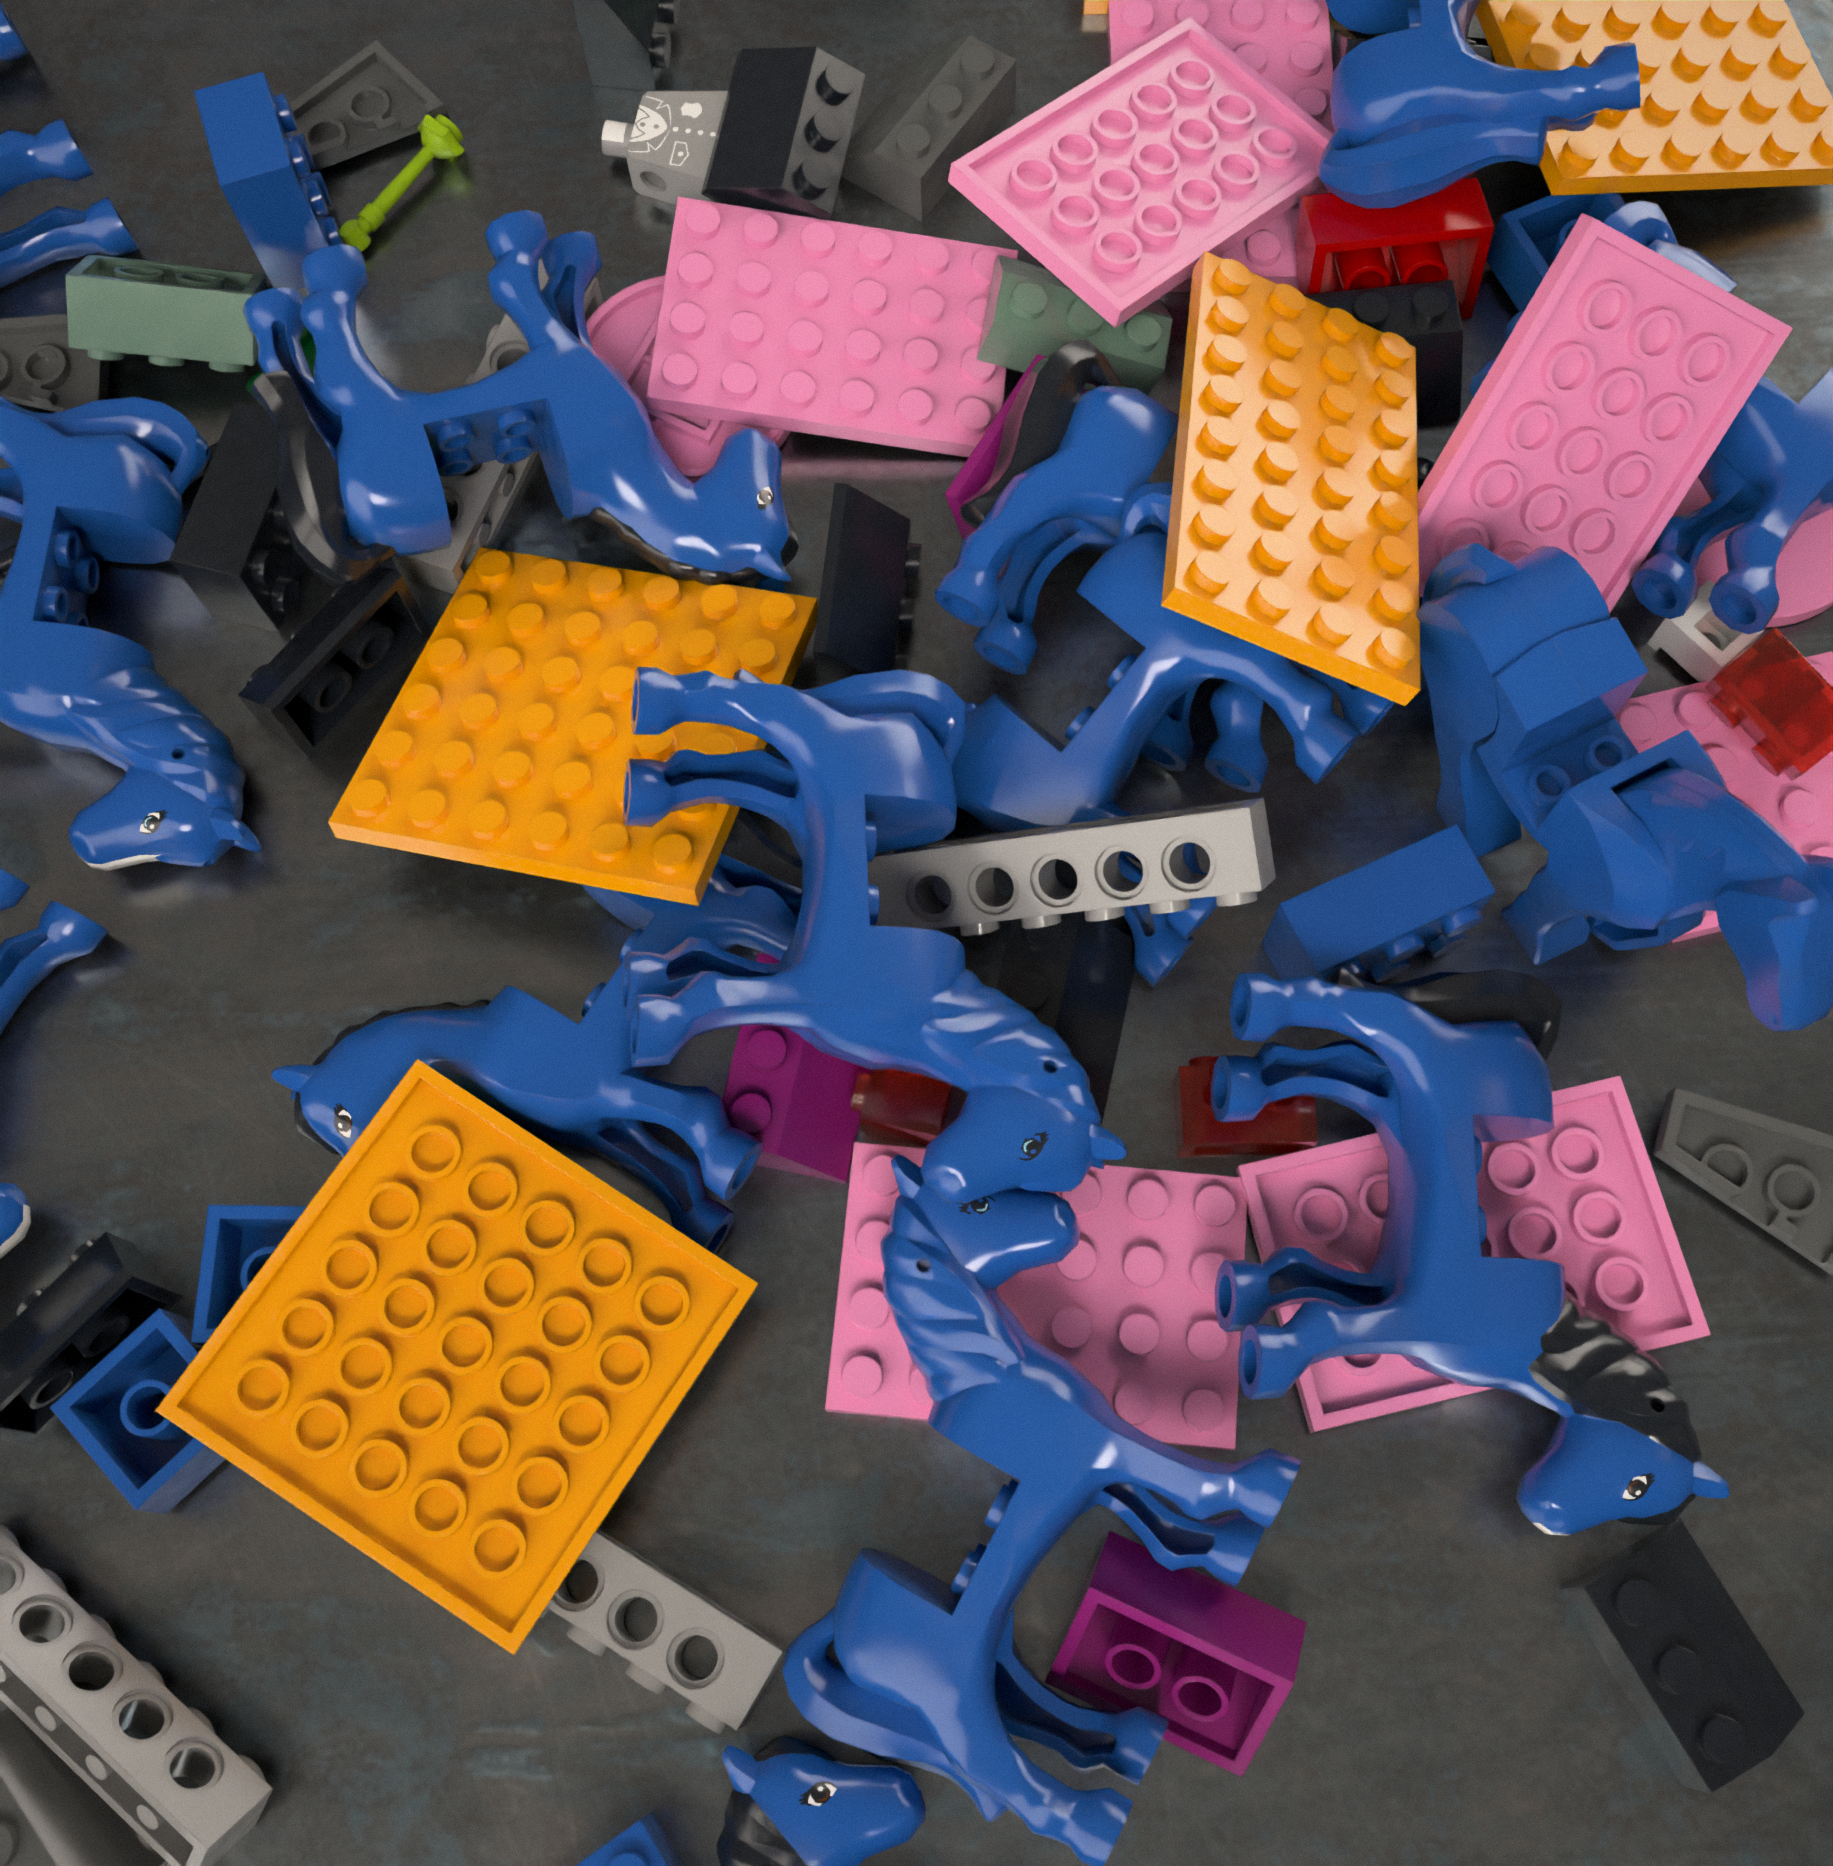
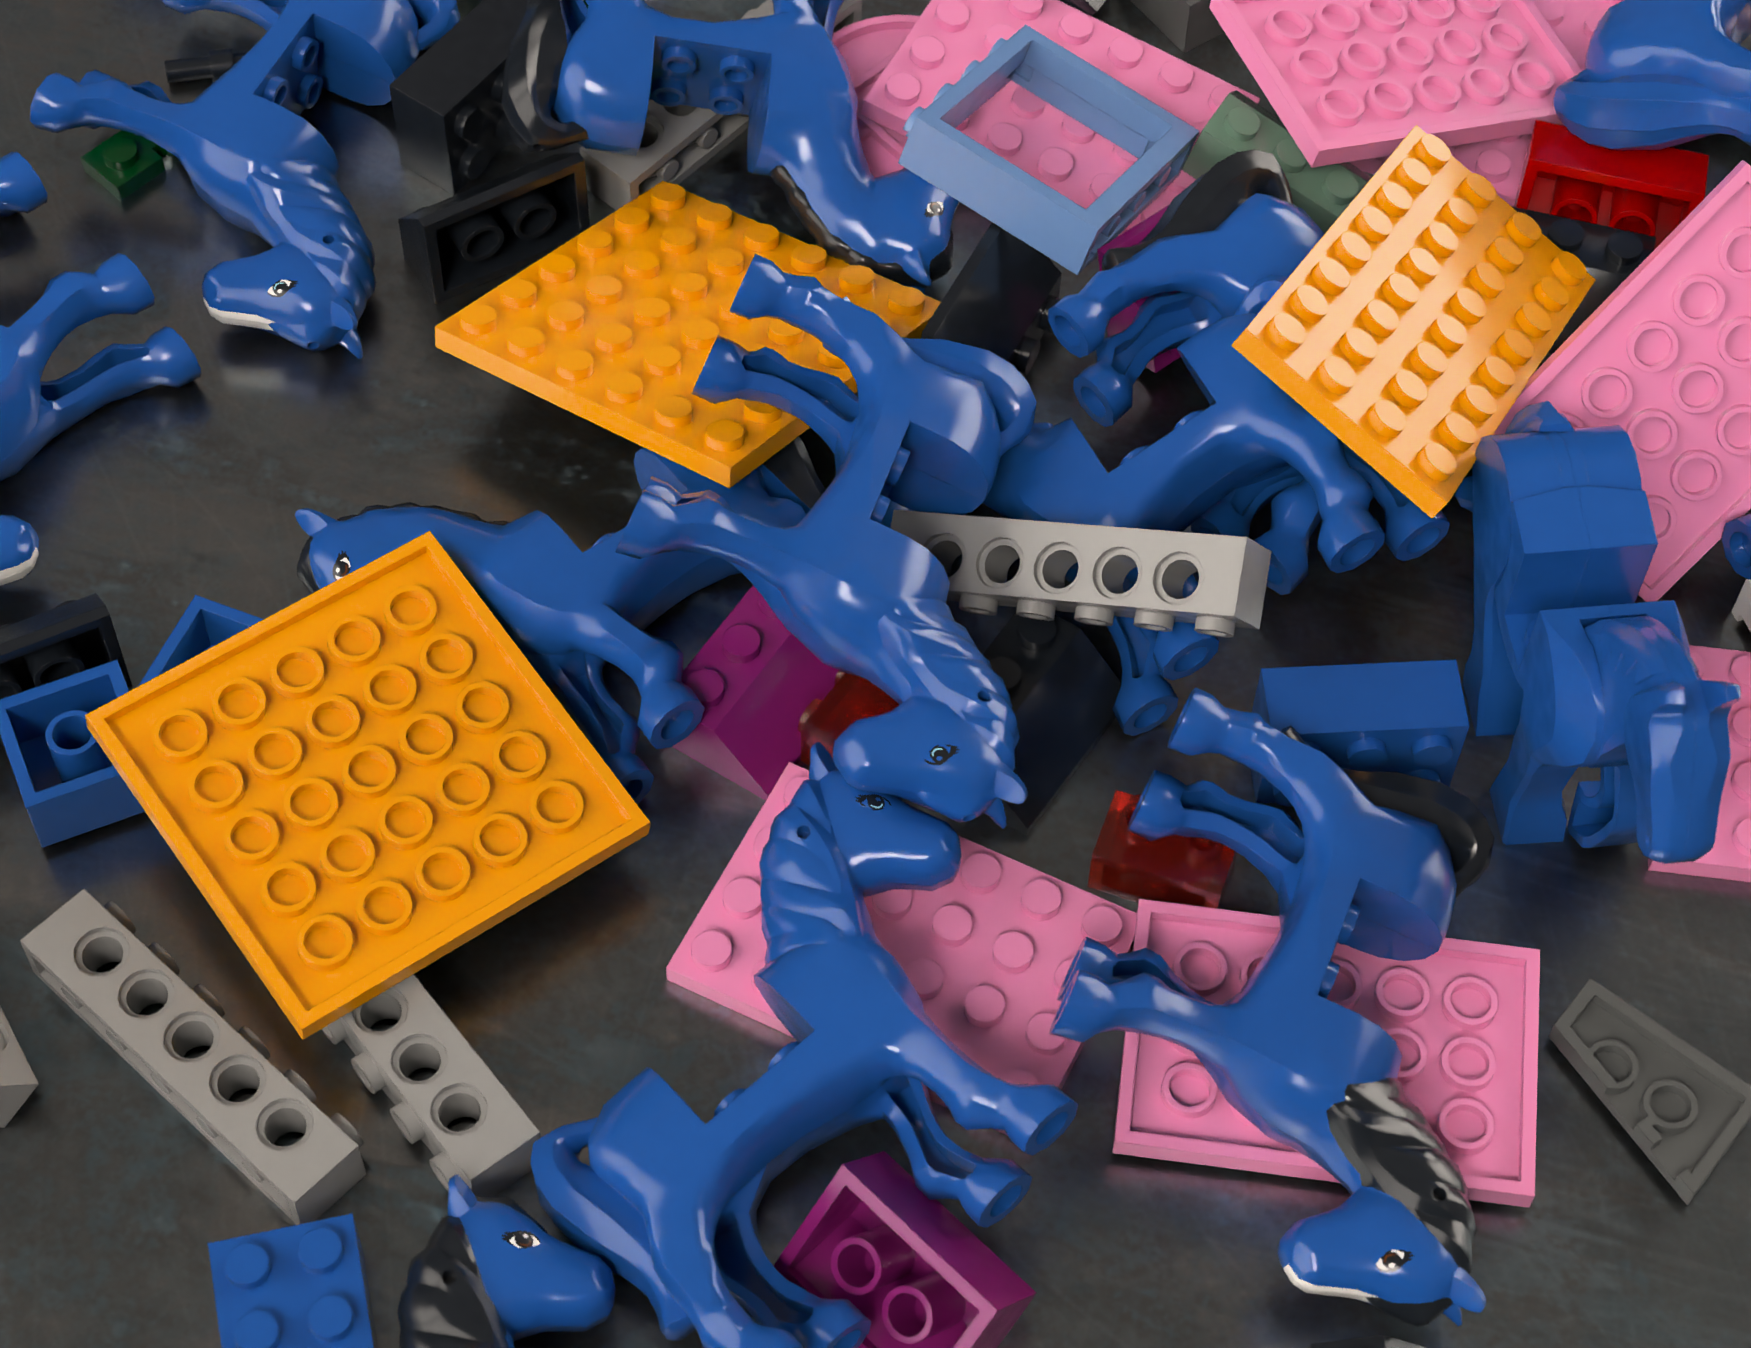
camera: 15 degrees right, 15 degrees down
none -> light grey brick [20,889,366,1225]
none -> medium blue window [898,25,1200,275]

